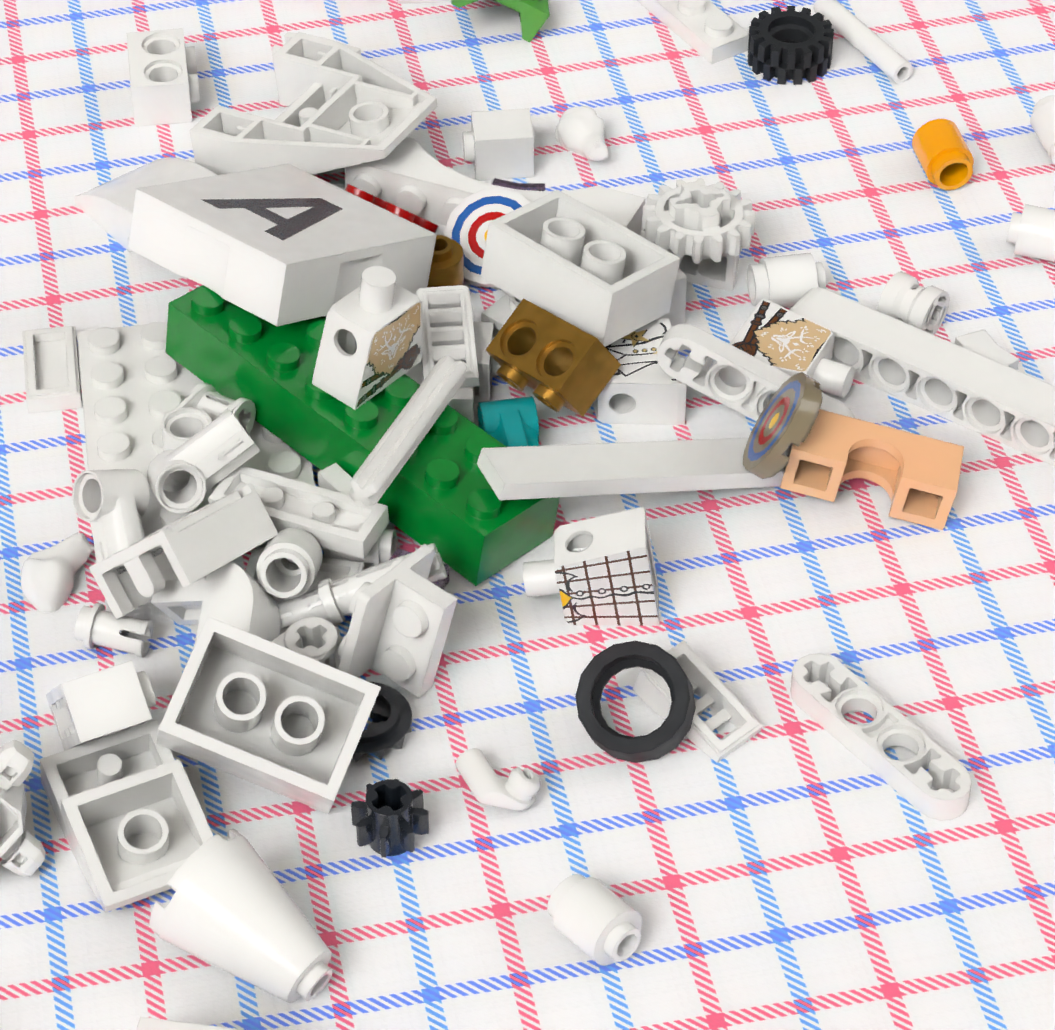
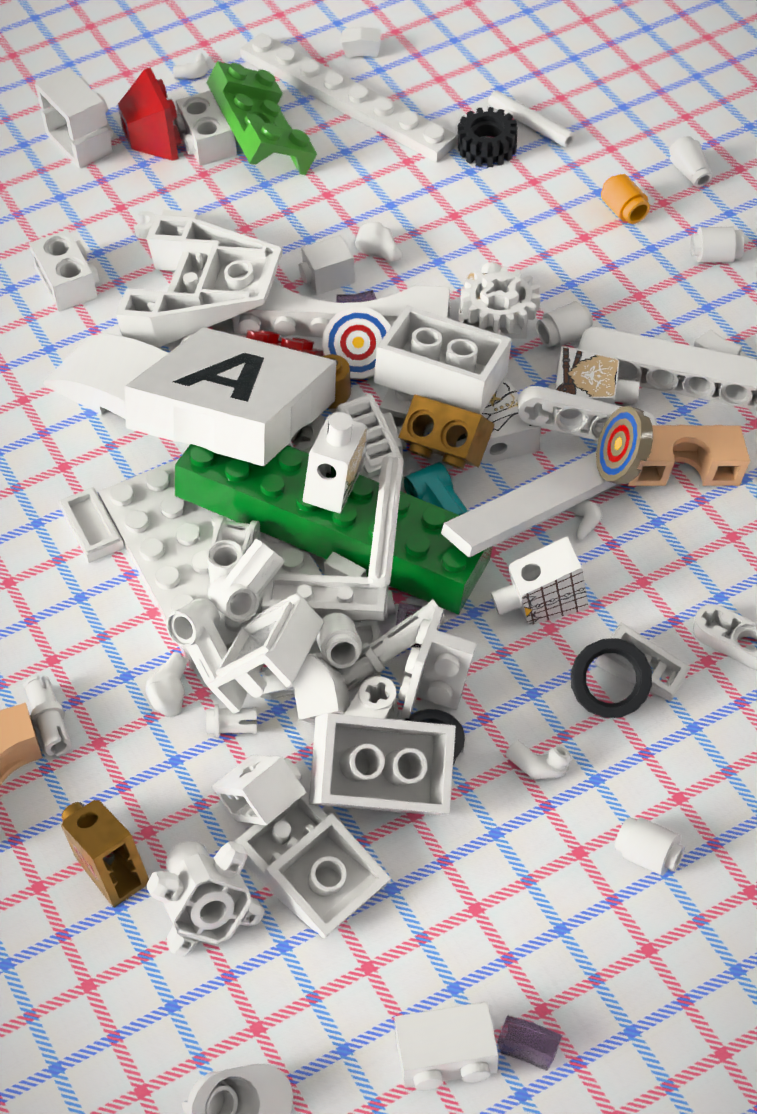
camera: 15 degrees left, 10 degrees up
white cone [149,829,333,1003] -> none
black gear [351,779,429,857] -> none
white wheel [877,271,950,335] -> none
none -> white animal [566,500,602,540]

